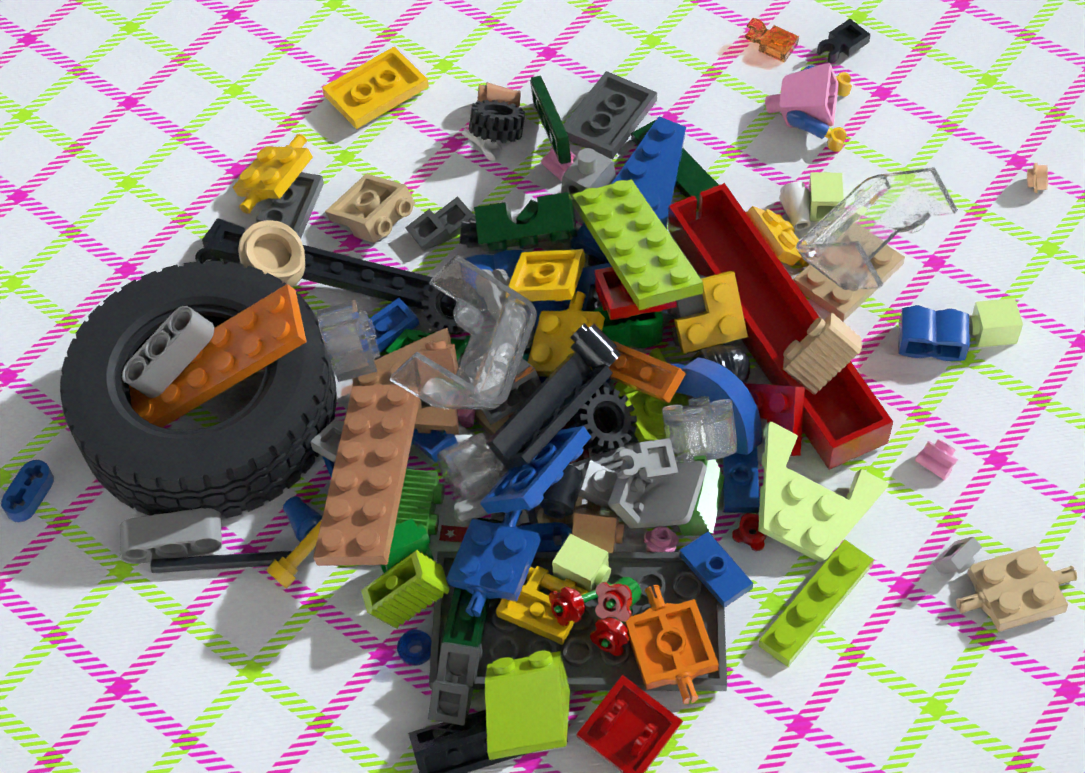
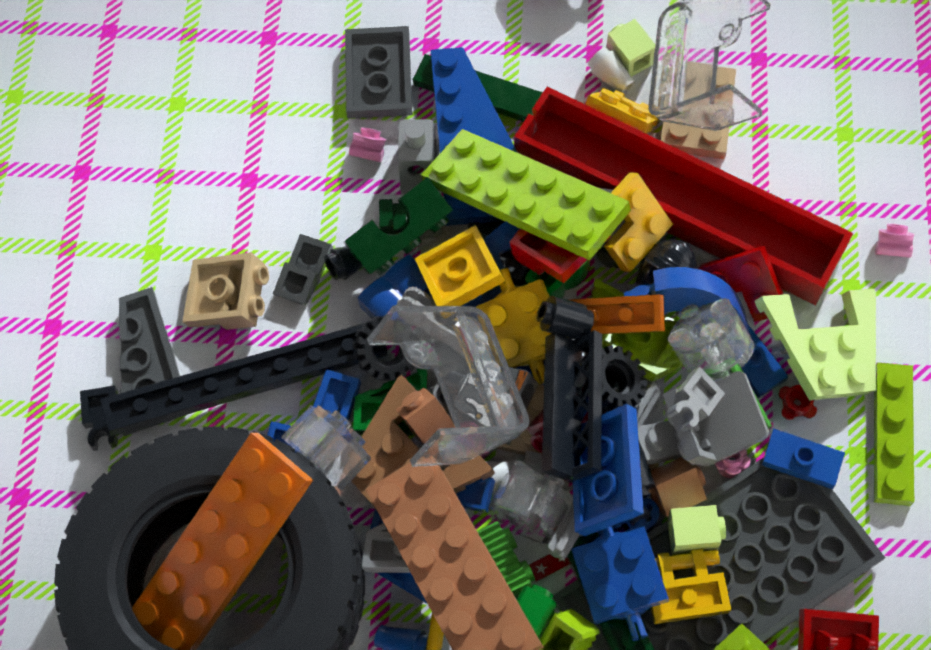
camera: 35 degrees left, 10 degrees up
light grey beam [122,306,214,398] -> none
yellow plate [232,134,313,214] -> none
tan piece [238,220,305,288] -> none
yellow plate [322,47,429,129] -> none
white hand [462,128,503,161] -> none
black tyre [469,100,525,143] -> none
nougat cone [477,82,521,107] -> none
dark green tile [530,75,571,165] -> none
red plant [549,577,642,656] -> none
orange plate [624,585,719,704] -> none
tan brick [783,313,862,395] -> none
blue brick [898,305,970,361] -> none
yellowish green brick [969,298,1023,348] -> none

